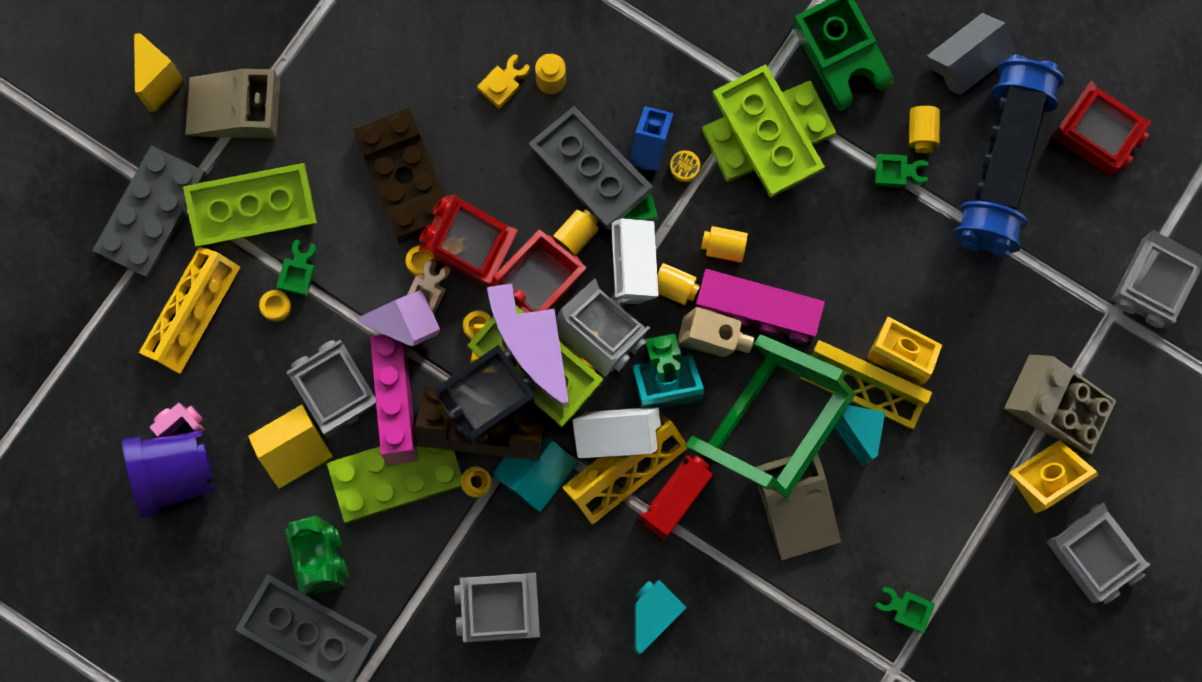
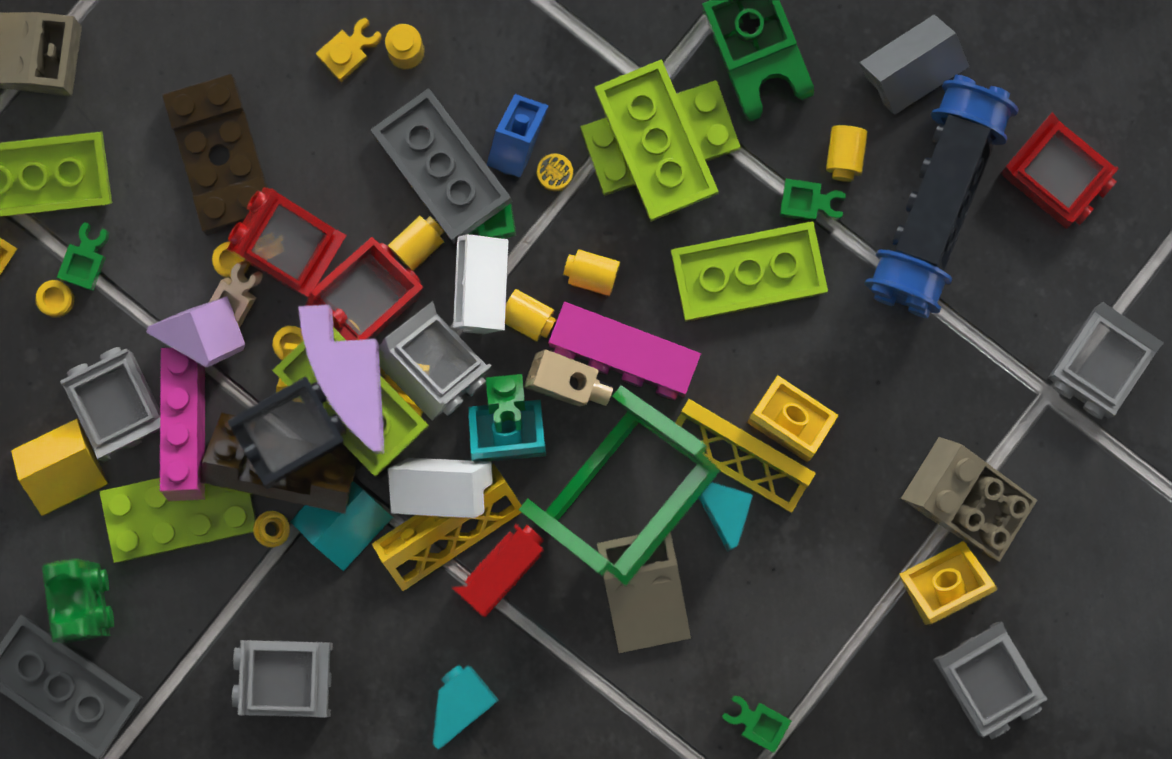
camera: 10 degrees right, 5 degrees up
none -> lime plate [671,221,828,322]

